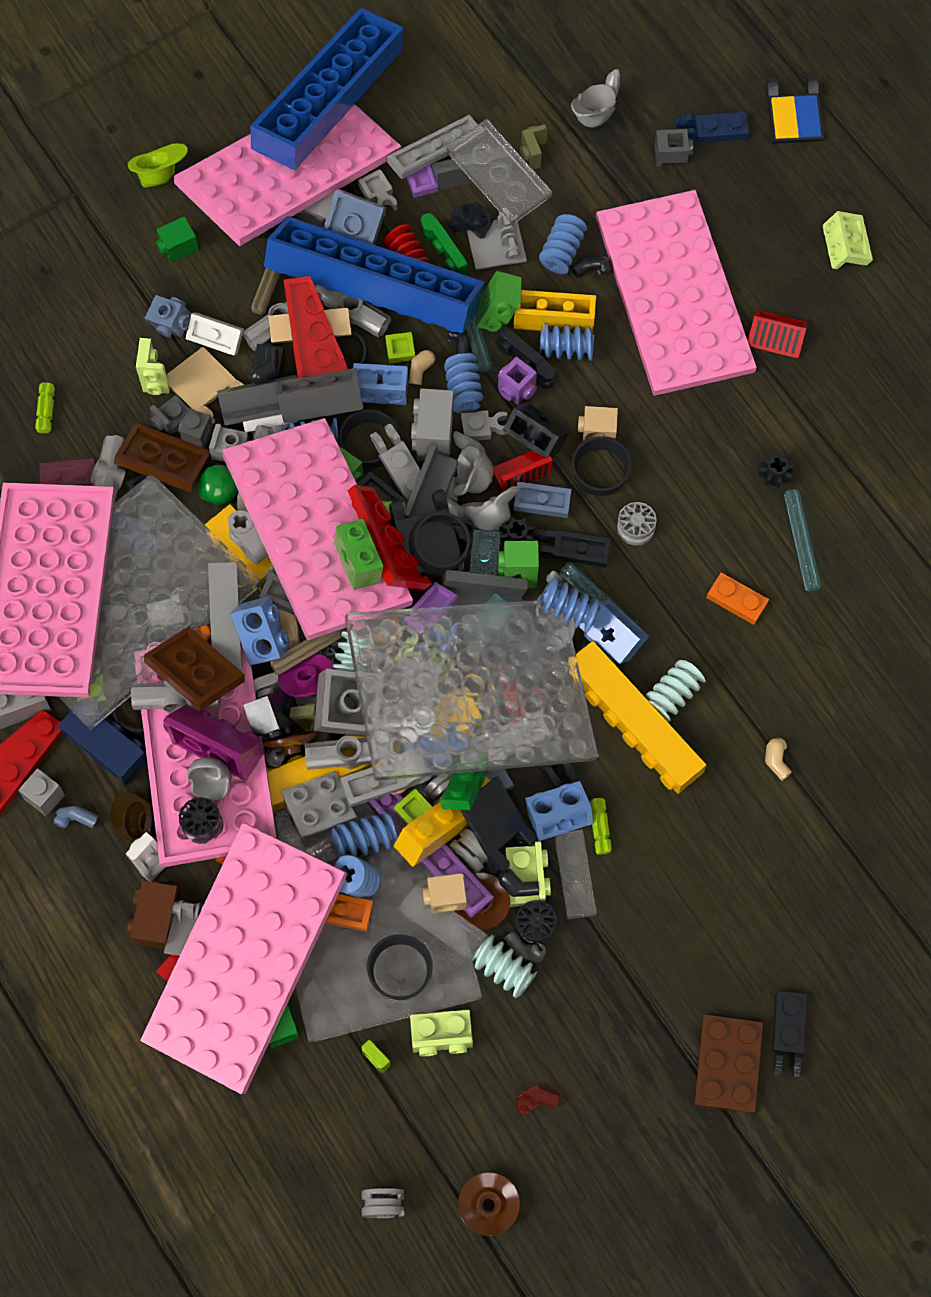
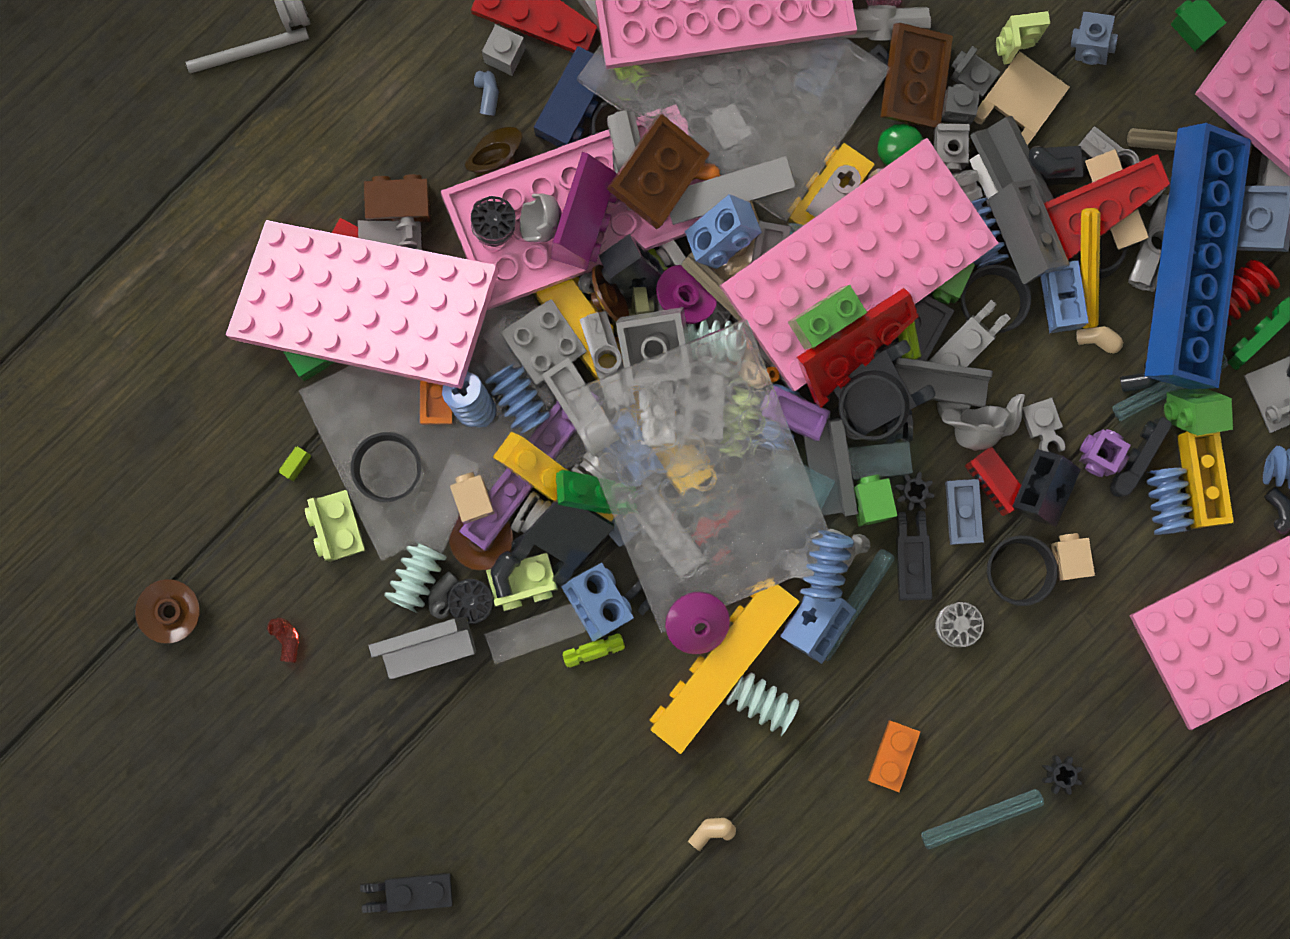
camera: 75 degrees right, 15 degrees up
white plate [126,833,165,882] -> none
white plate [185,312,244,355] -> none
light grey wheel [362,1188,404,1218] -> none
lime plate [385,332,415,364] -> none
lime plate [393,789,432,825] -> none
light grey brick [411,389,453,462] -> none
medium blue piece [444,353,483,413] -> none
light grey hair [447,486,520,531] -> none
reddish brown plate [694,1015,763,1114] -> none
panel [748,309,807,358] -> none
none -> panel [368,617,476,679]
none -> magenta dish [665,592,730,654]
none -> yellow axle [1080,208,1100,328]

